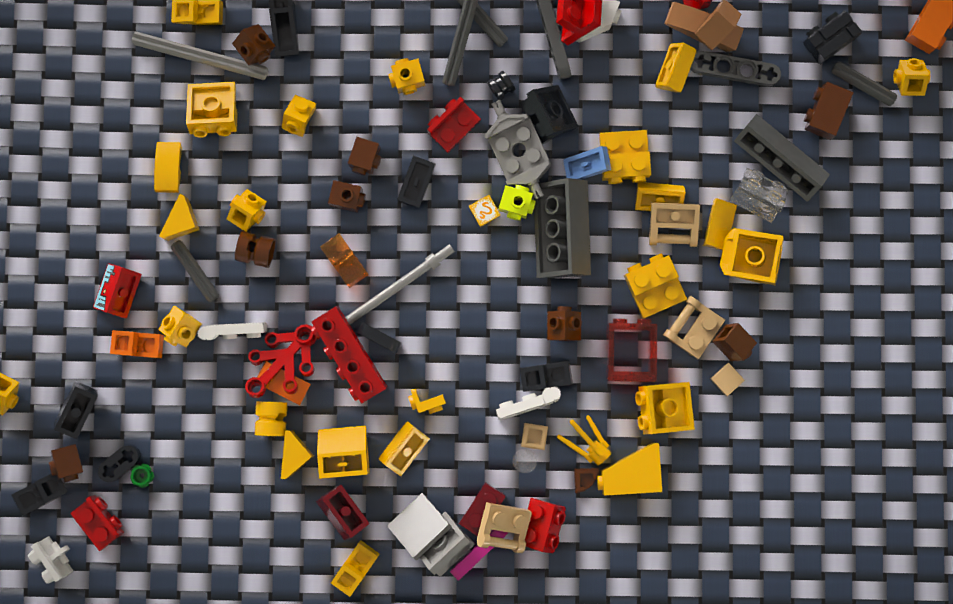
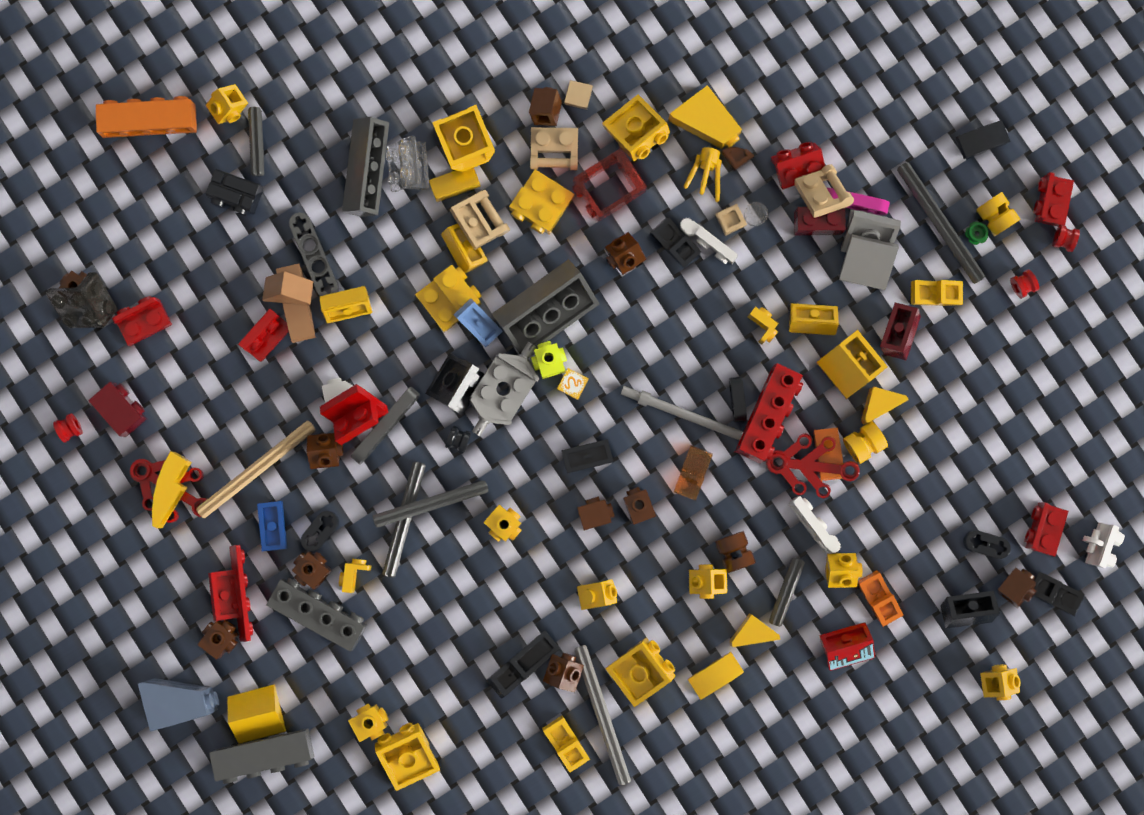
camera: 130 degrees left, 0 degrees up
green plate [130,464,154,488] -> none
red bracket [427,97,481,153] -> none
reddish brown brick [804,82,854,140] -> none

